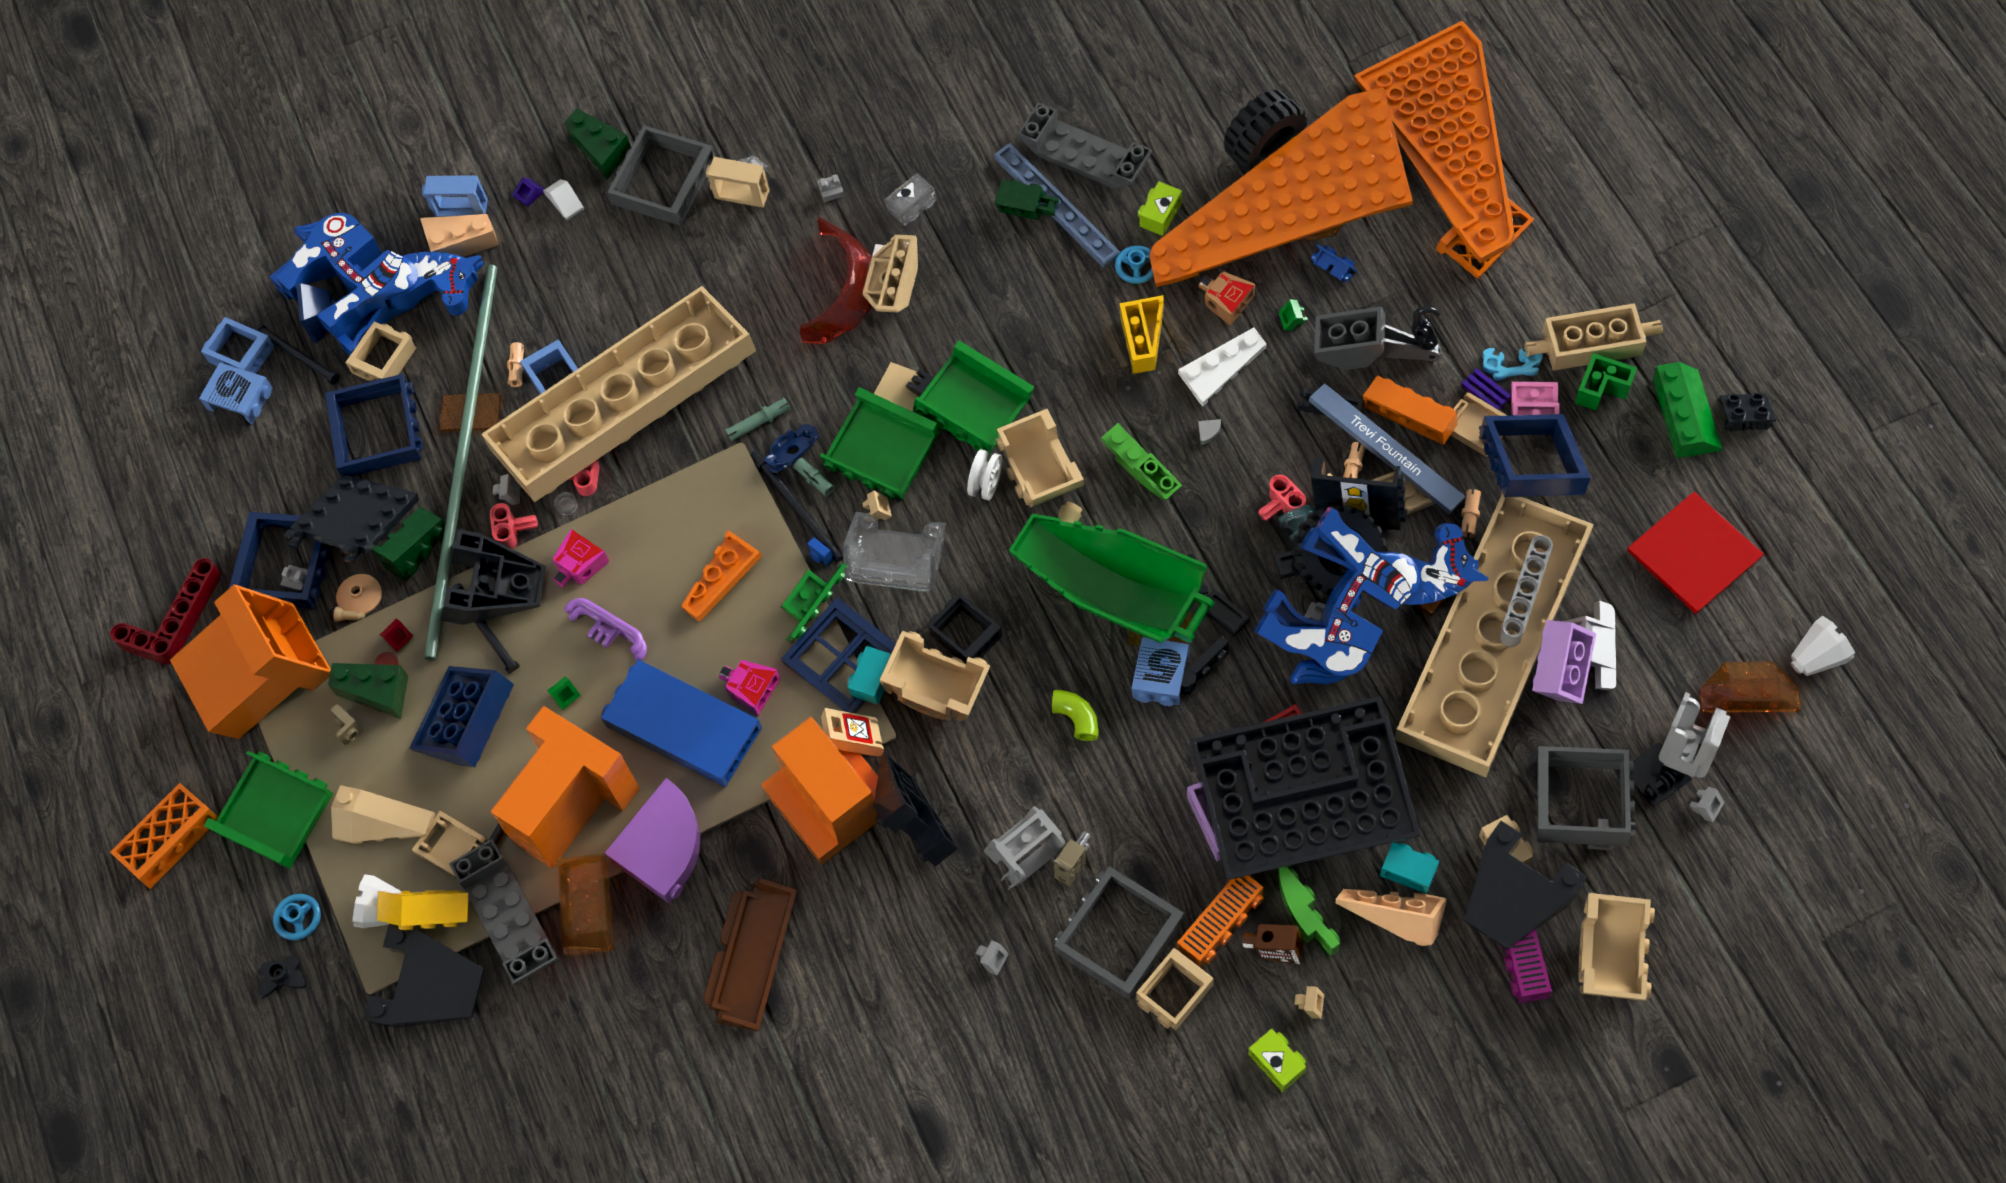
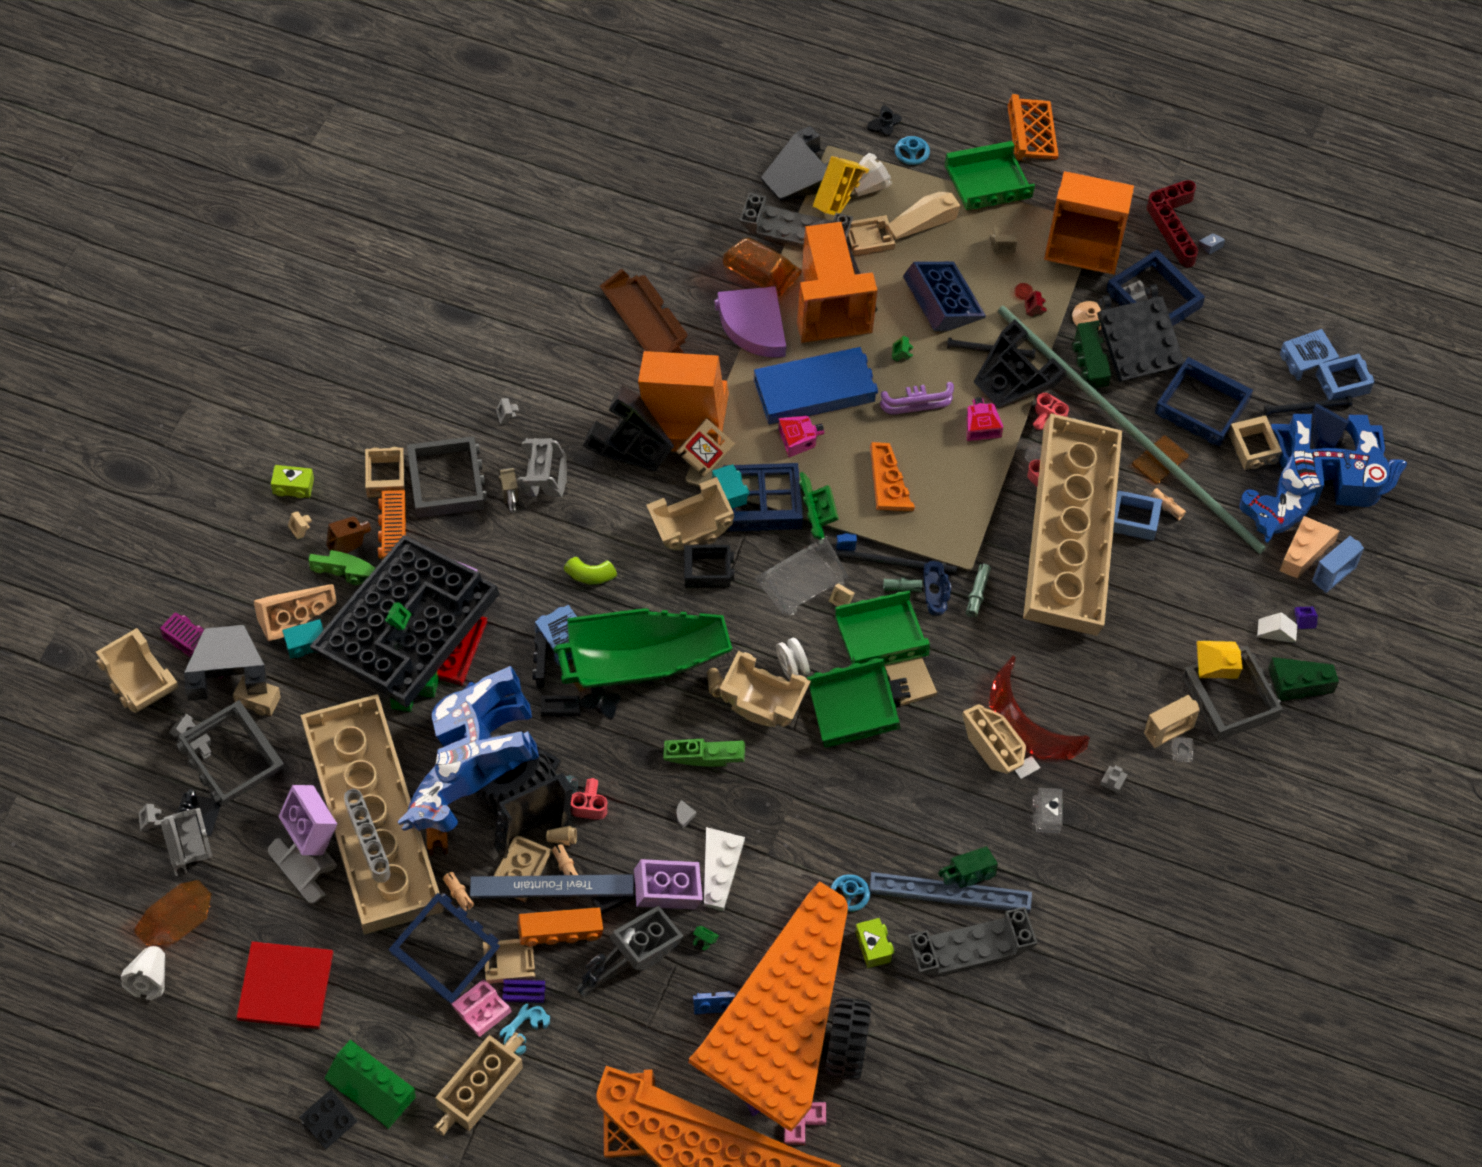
camera: 125 degrees right, 5 degrees down
dark green wedge [328,663,408,719] -> none
tan piece [329,607,365,622] -> none
yellow wedge [1120,295,1164,374] -> none
medium nougat torso [1199,272,1255,326] -> none
green brick [1575,353,1637,411] -> none
none -> light grey tile [169,714,196,737]
none -> green tile [385,602,411,630]
none -> lavender brick [634,859,702,909]
none -> yellow slope [1196,641,1242,679]
none -> sand blue slope [1198,234,1225,254]

